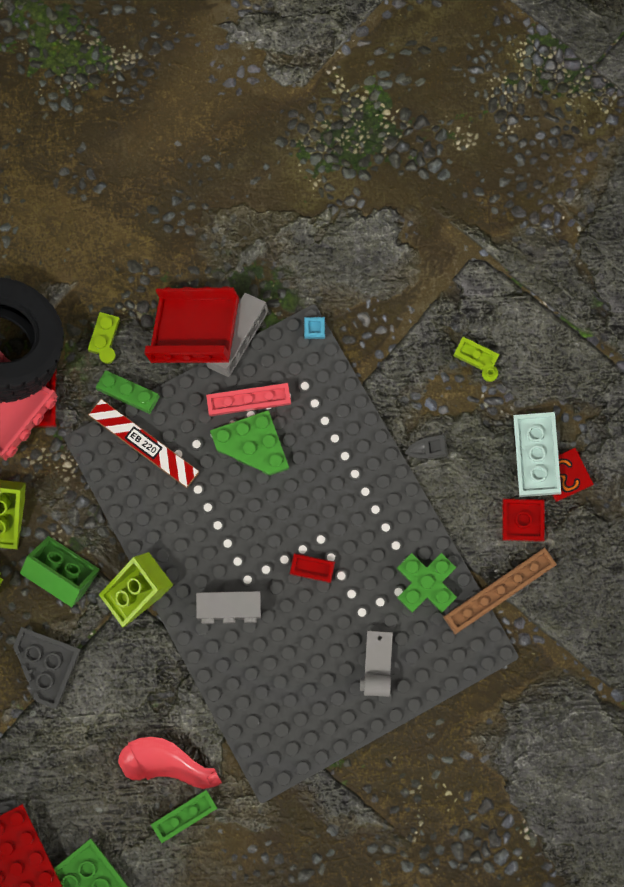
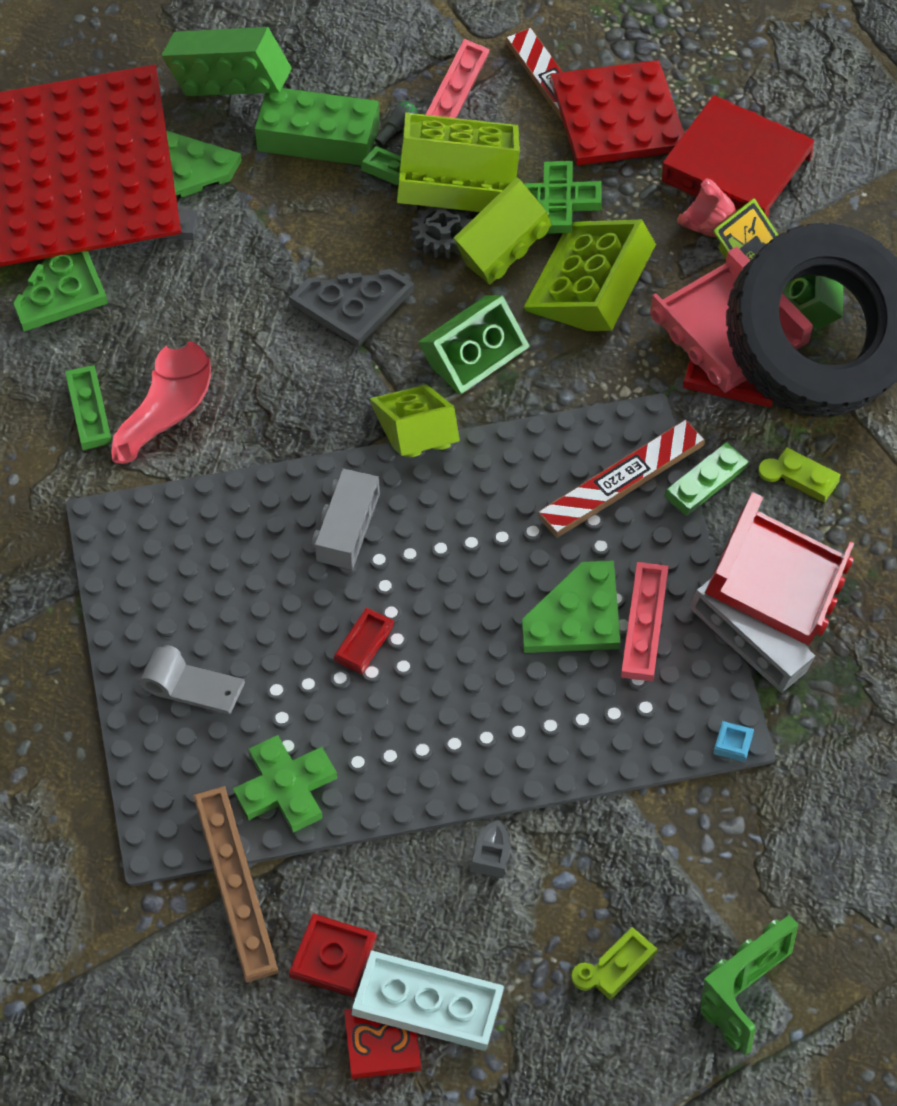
camera: 110 degrees right, 20 degrees down
none -> bright green bracket [700,915,798,1055]

